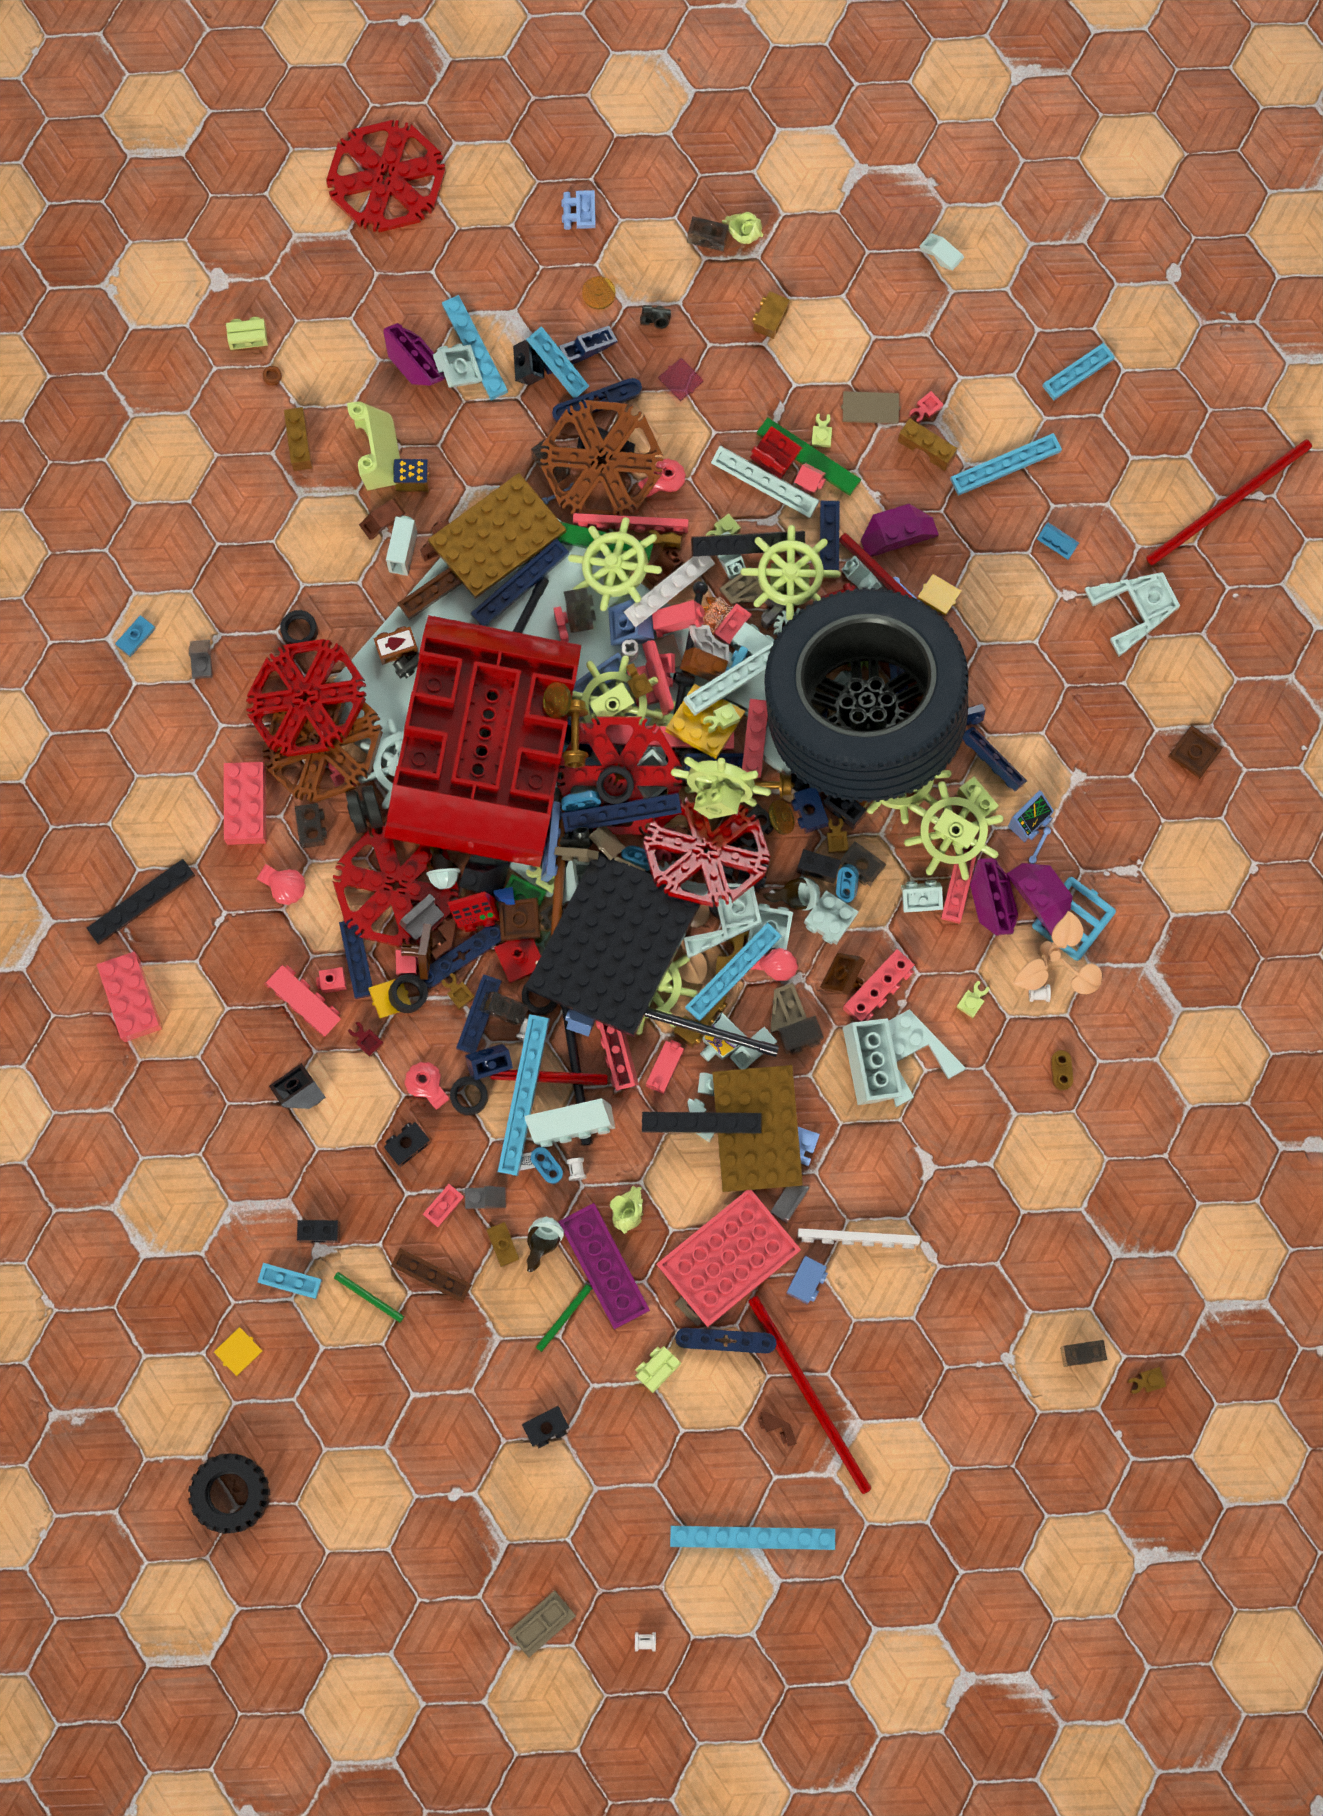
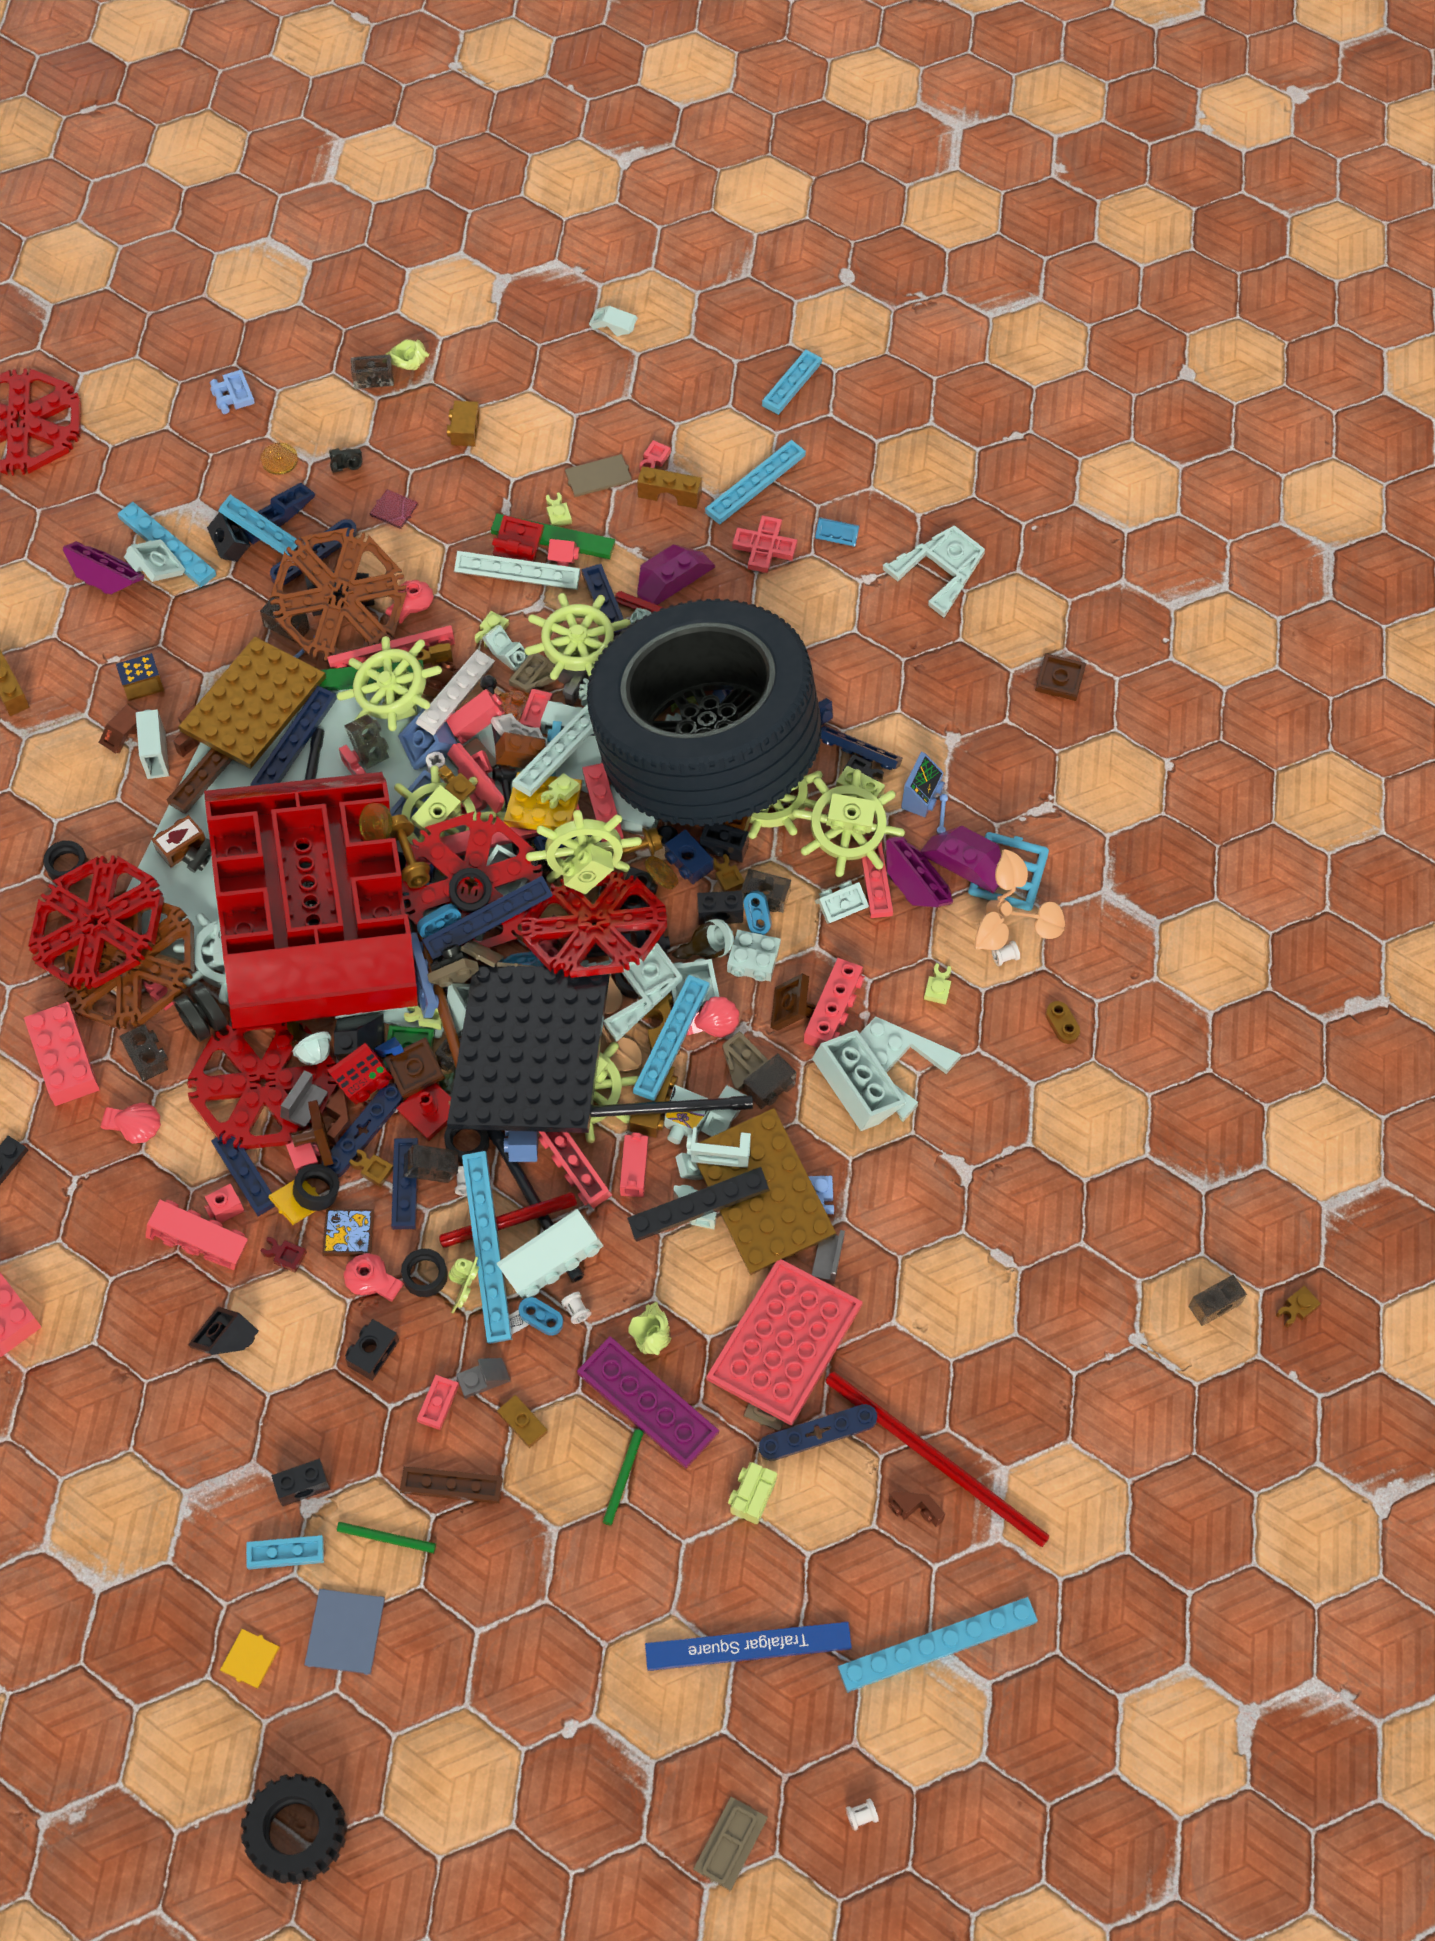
camera: 20 degrees left, 15 degrees down
yellowish green windscreen [347,402,400,490] -> none
dark blue brick [465,1044,513,1080] -> none
black brick [522,1406,570,1449] -> none
piece [526,1216,564,1272] -> none
black plate [691,530,805,557] -> none
medium blue brick [786,1256,828,1305] -> none
white plate [797,1228,920,1249] -> none
red axle [1146,439,1312,566] -> none
none -> sand blue piece [305,1589,385,1675]
none -> tile [322,1208,374,1257]
none -> yellowish green hinge [448,1257,479,1313]
none -> blue tile [645,1622,852,1671]
none -> light aqua panel [687,1127,751,1168]
none -> coral plate [732,515,797,573]
none -> black plate [843,754,884,781]

